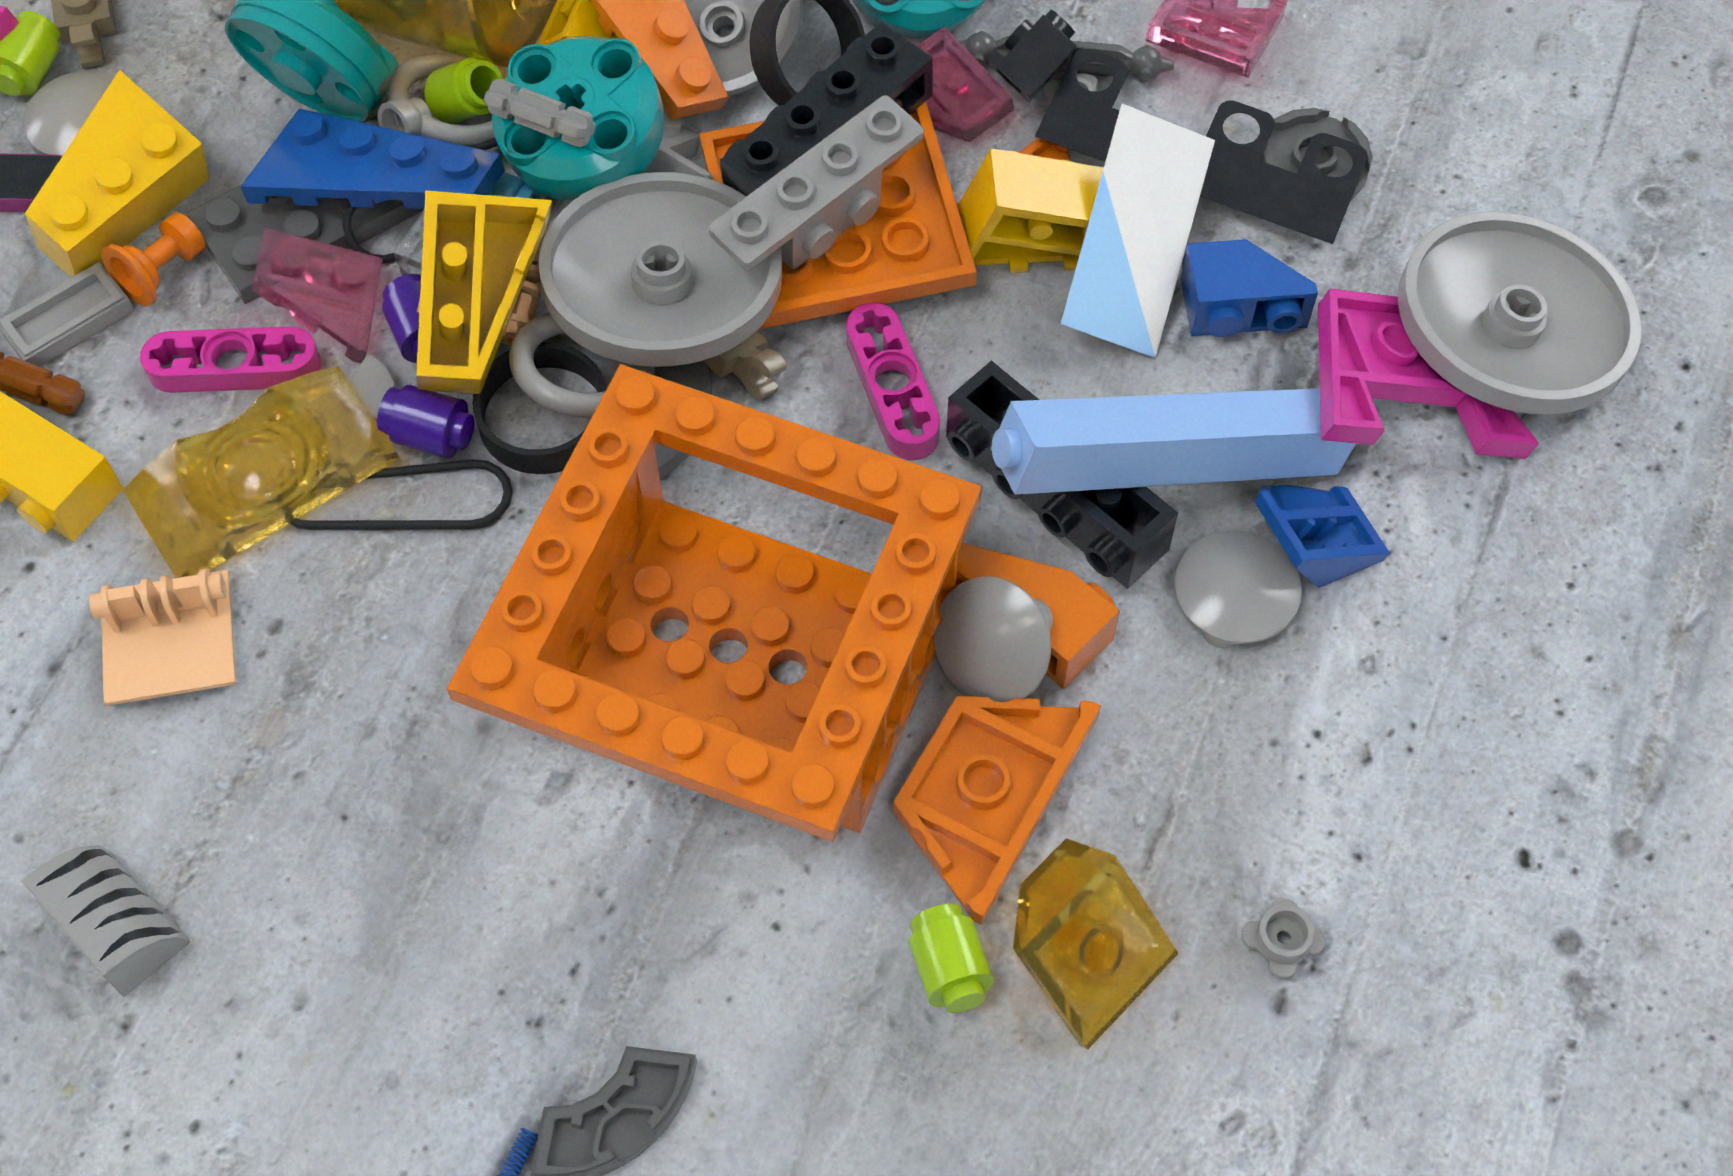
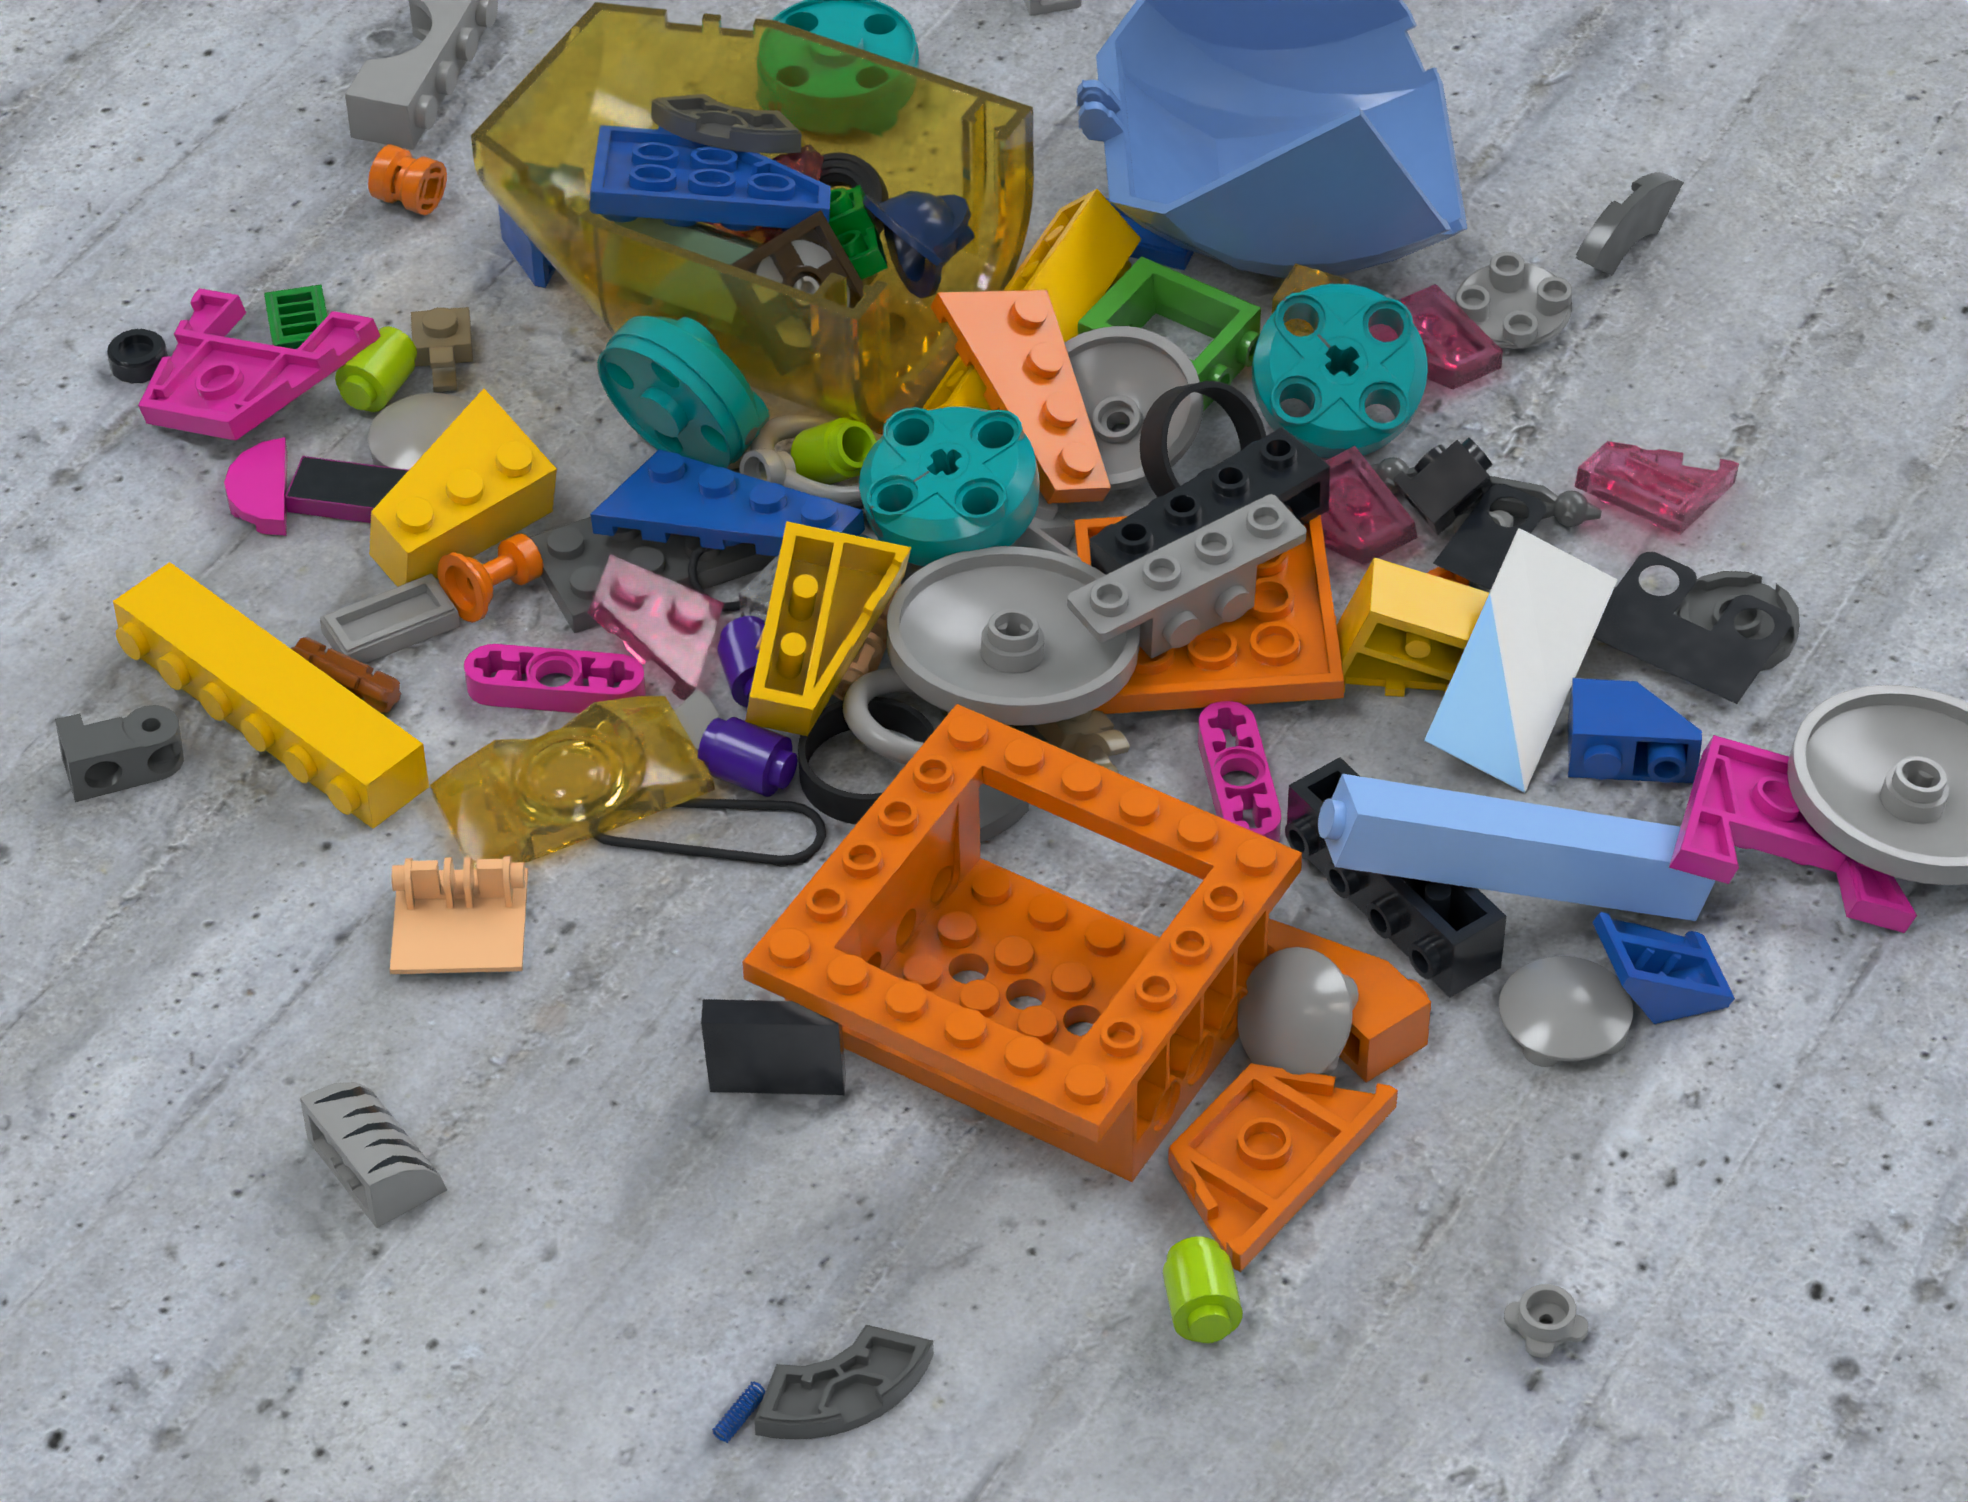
camera: 10 degrees right, 15 degrees down
light grey axle [484,79,596,147] -> none
clear yellow slope [1013,838,1179,1050] -> none
none -> black tile [701,999,846,1095]

